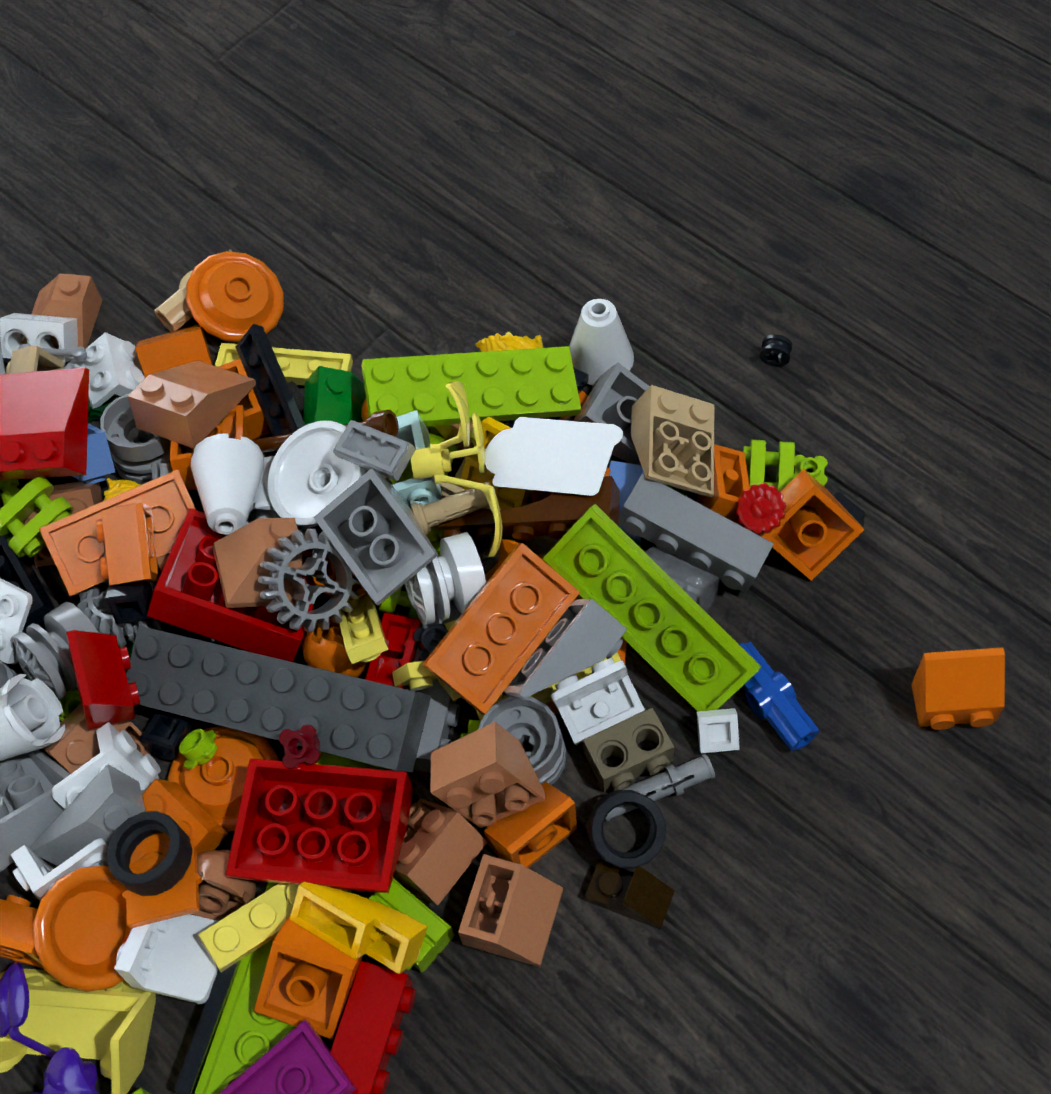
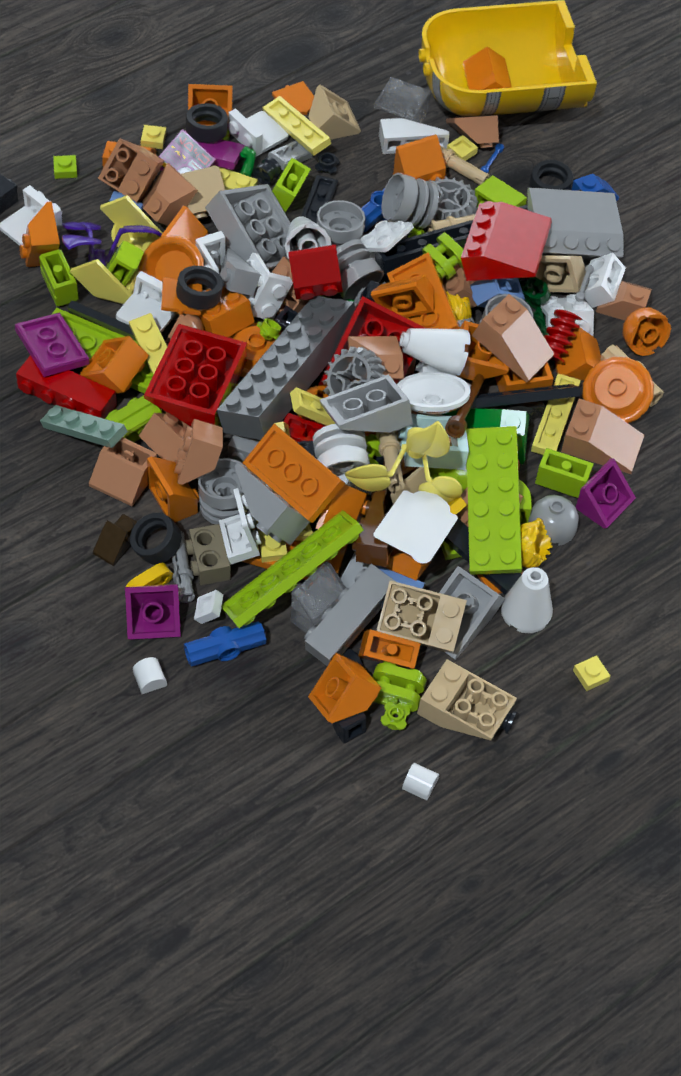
camera: 90 degrees right, 5 degrees down
dark red plate [279,725,321,769] -> none
yellow slope [290,882,428,974] -> none
light grey plate [333,420,416,481] -> none
red piece [736,483,787,534] -> none
orange slope [911,647,1005,730] -> none
none -> sand green plate [40,405,128,448]
none -> lime brick [106,241,144,286]
none -> magenta slope [125,584,181,639]
none -> yellow beam [126,563,173,587]
none -> white brick [133,657,167,694]
none -> white brick [402,763,439,800]
none -> tan slope [417,659,517,740]
none -> light grey cylinder [528,495,579,546]
none -> lime brick [535,448,594,498]
none -> red piece [544,309,583,364]
none -> nougat slope [561,399,644,474]
none -> light yellow plate [573,656,610,691]
none -> magenta slope [576,458,636,528]
none -> orange cylinder [622,307,671,356]

